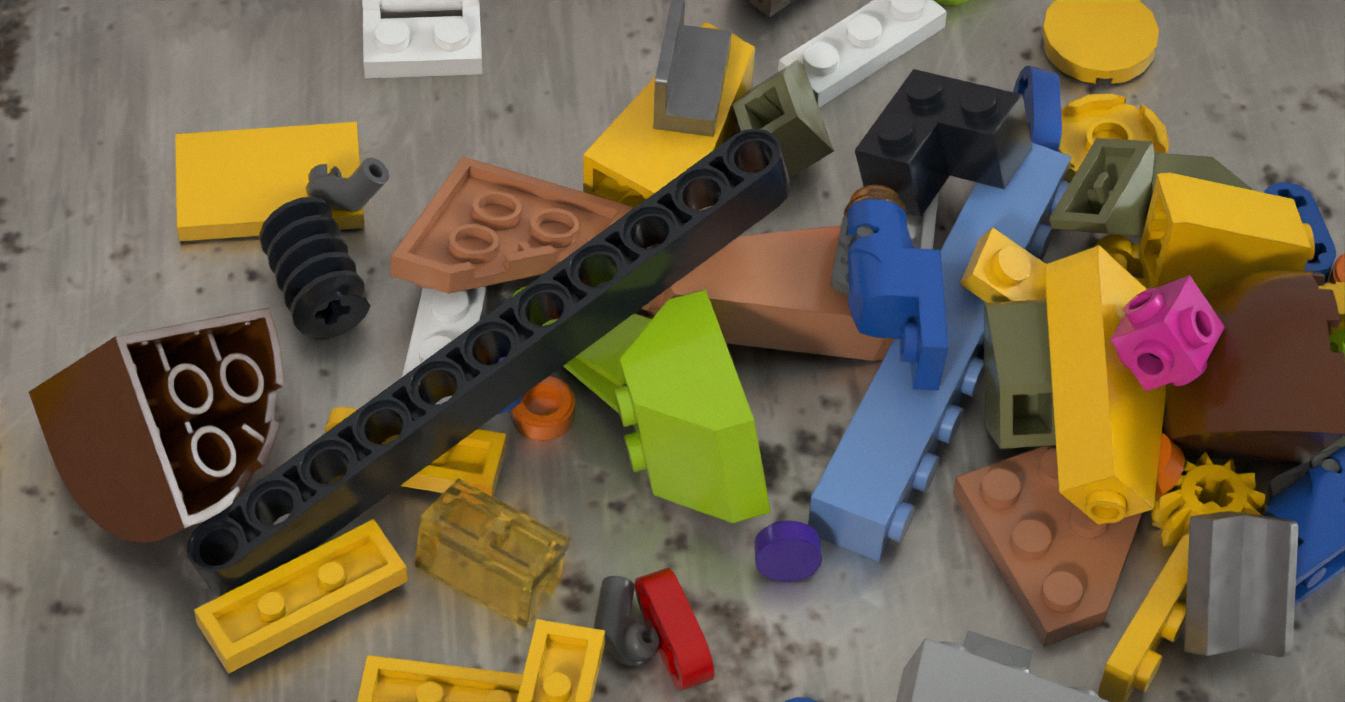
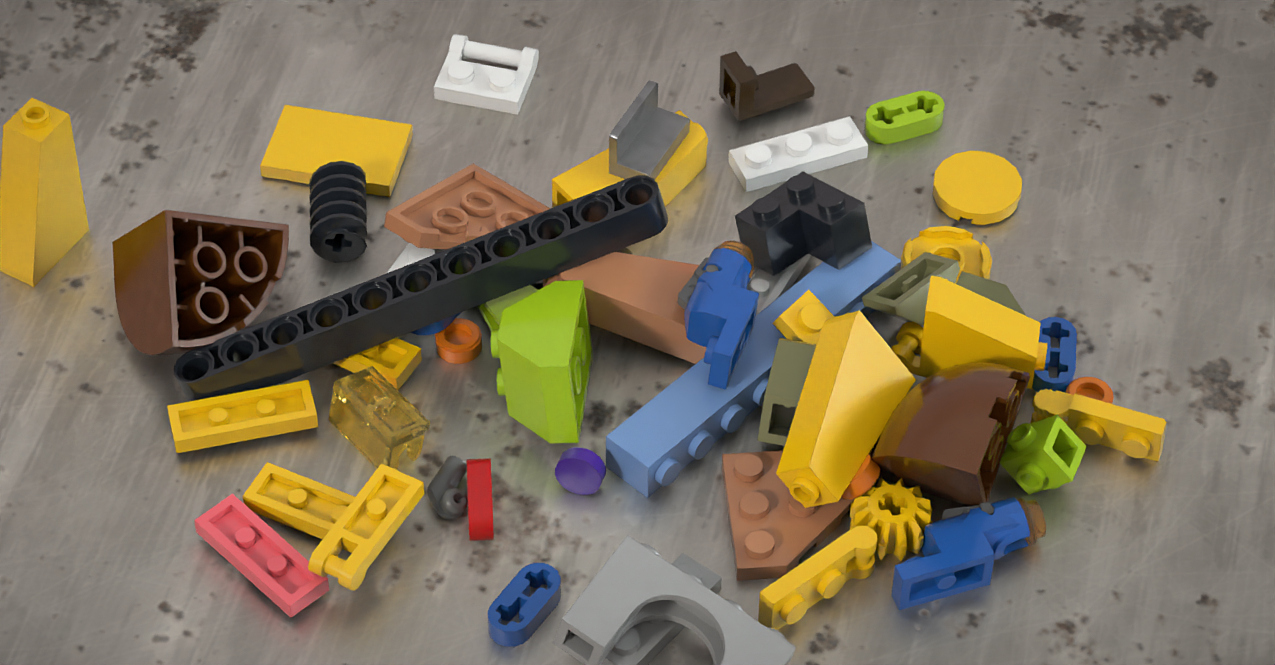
camera: 20 degrees right, 5 degrees down
dark grey arm [306,158,389,212] -> none
olive slope [732,60,834,179] -> none
blue beam [1013,65,1062,152] -> none
dark pink brick [1110,275,1225,391] -> none
flat silver panel [1184,511,1298,657] -> none

